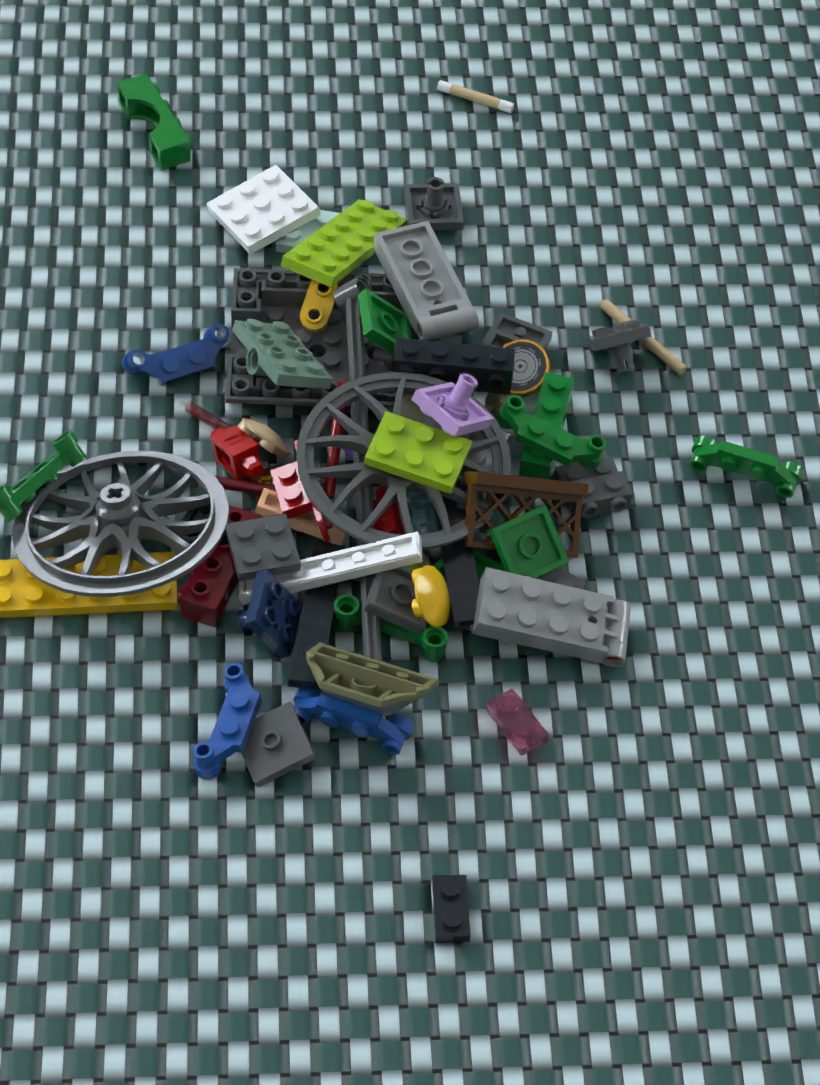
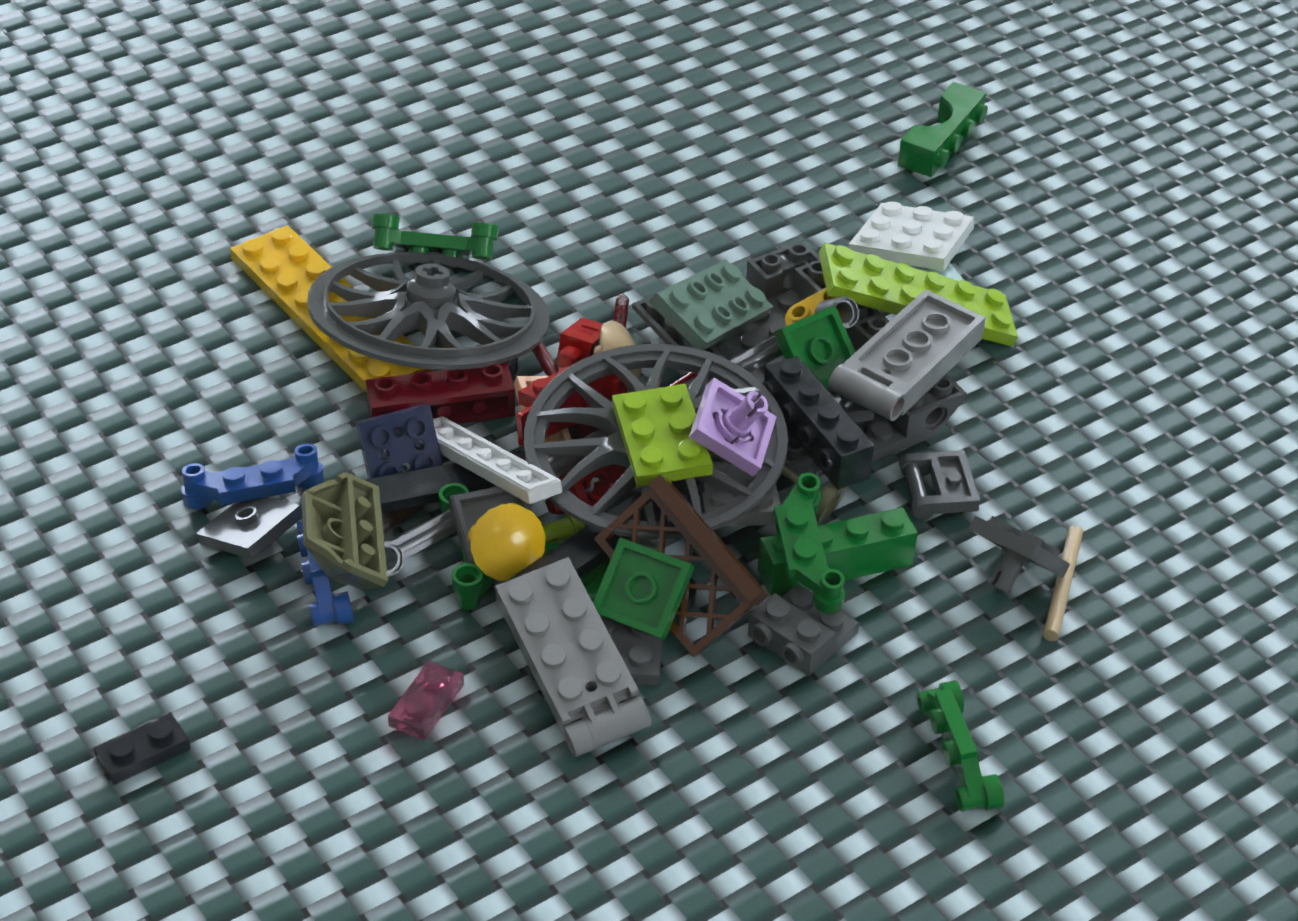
camera: 60 degrees right, 10 degrees down
blue plate [122,324,229,385] -> none
dark grey plate [225,514,301,581] -> none
dark grey plate [404,177,464,231] -> none
tan bar [437,80,514,113] -> none
tile [502,339,550,397] -> none

